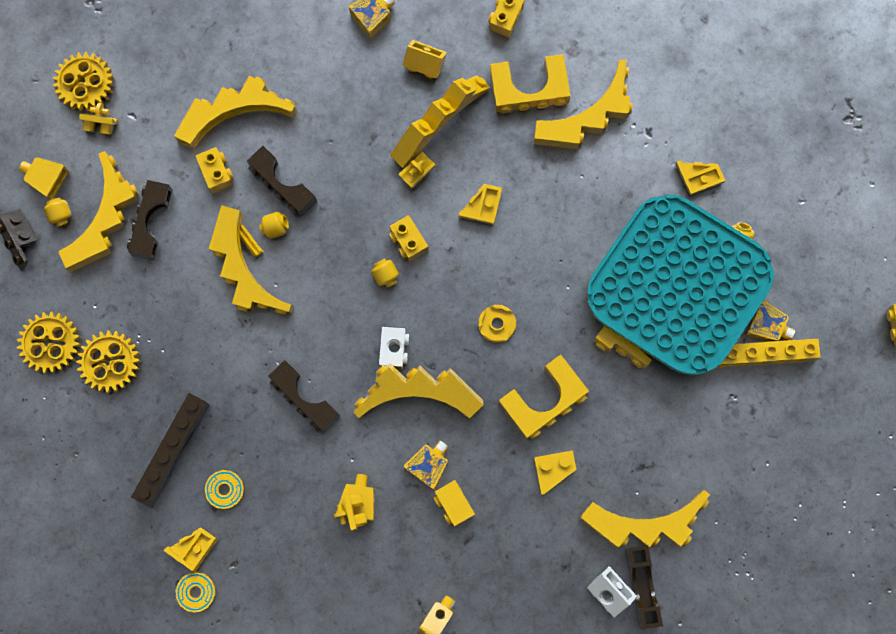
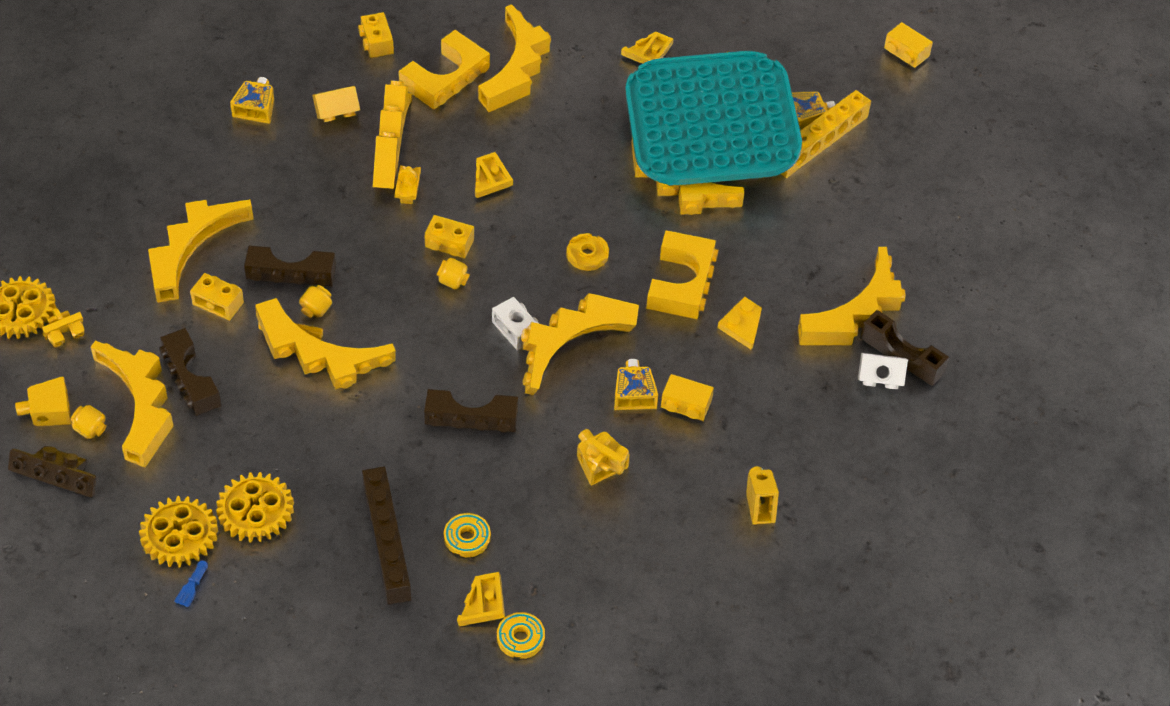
camera: 45 degrees left, 25 degrees down
none -> blue piece [174,560,208,607]

